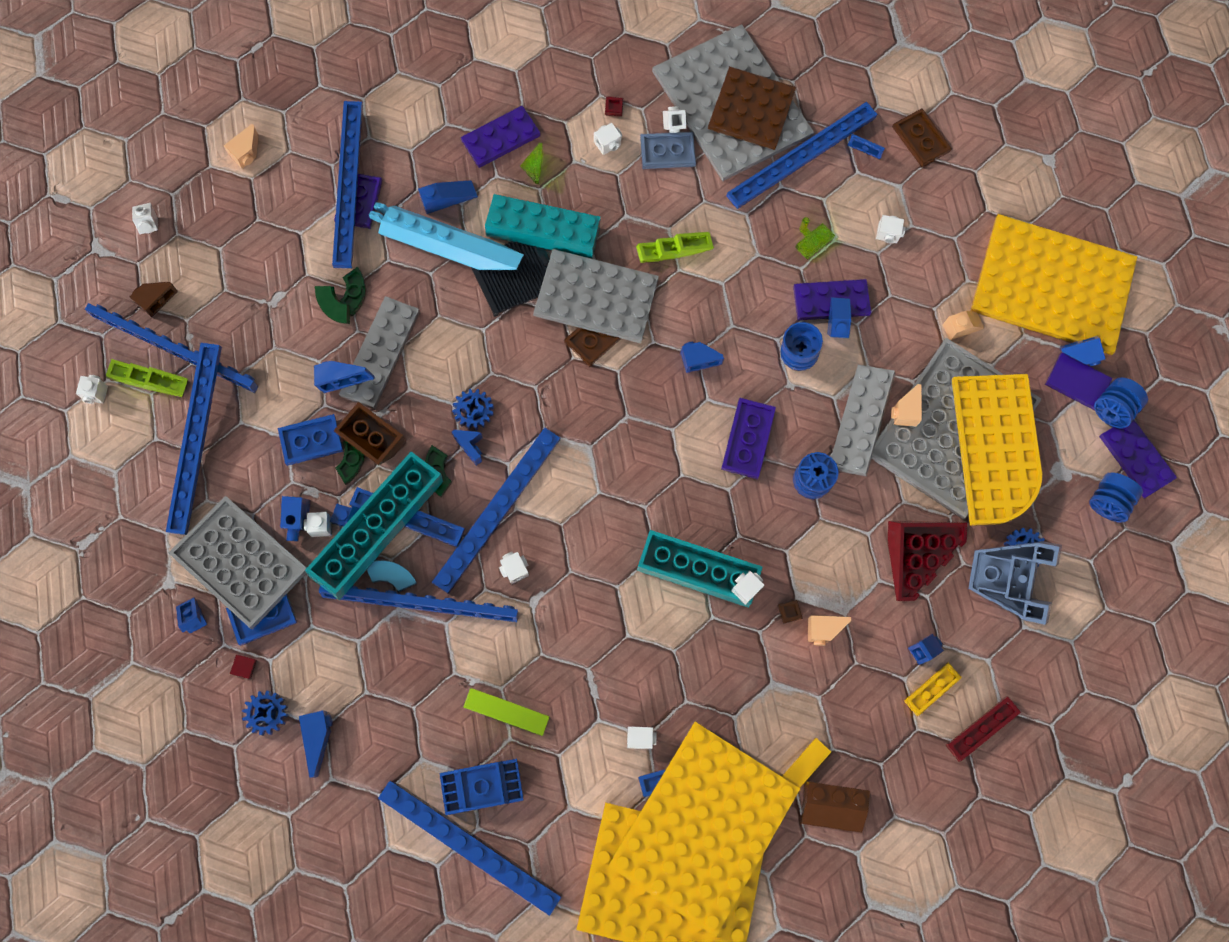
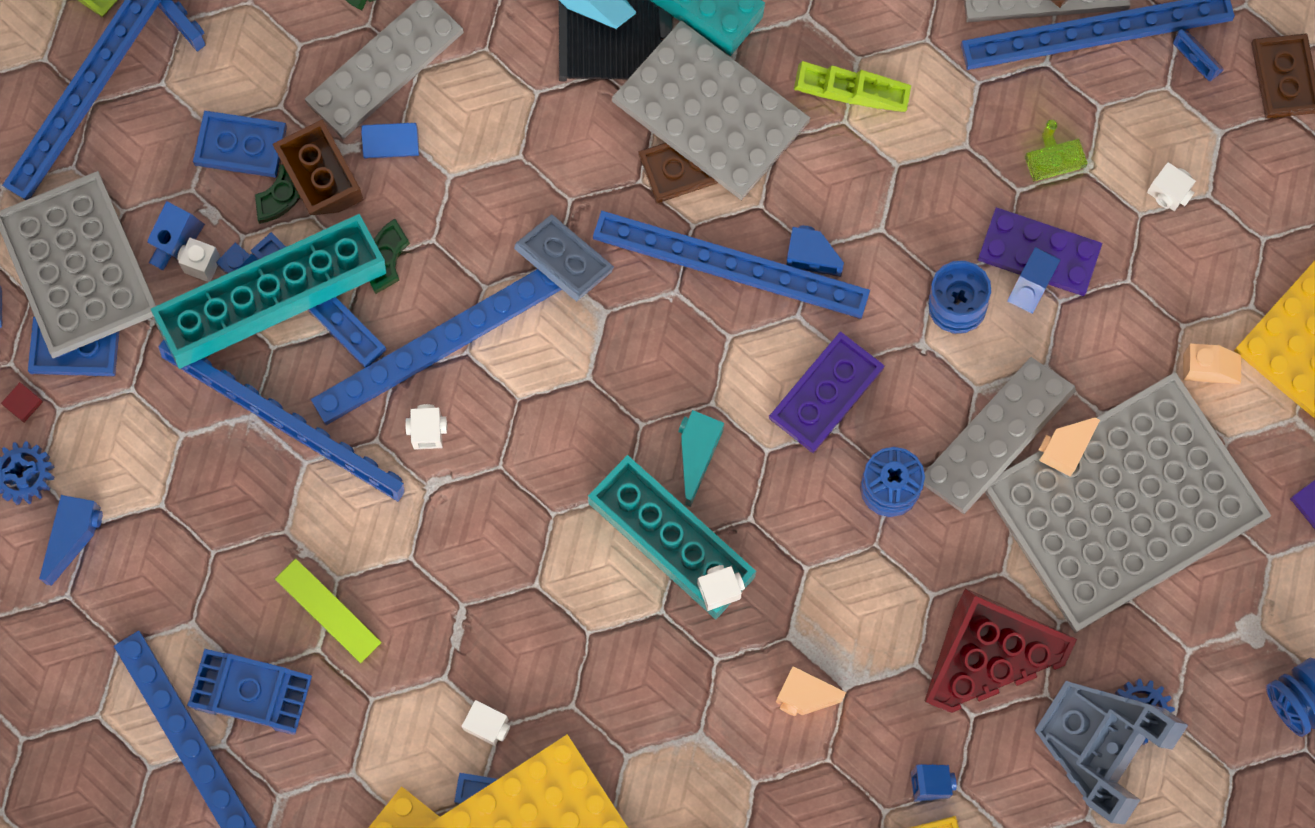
camera: 30 degrees right, 0 degrees up
blue slope [314,361,375,393] -> none
medium azure tile [367,561,417,592] -> none
blue gear [452,389,494,430] -> none
blue slope [452,430,483,466] -> none
reddish brown tile [777,600,803,624] -> none
yellow plate [952,374,1042,526] -> none
none -> blue slope [361,123,419,158]
none -> sand blue tile [514,214,614,302]
none -> blue plate [593,210,870,319]
none -> teal slope [678,410,724,507]

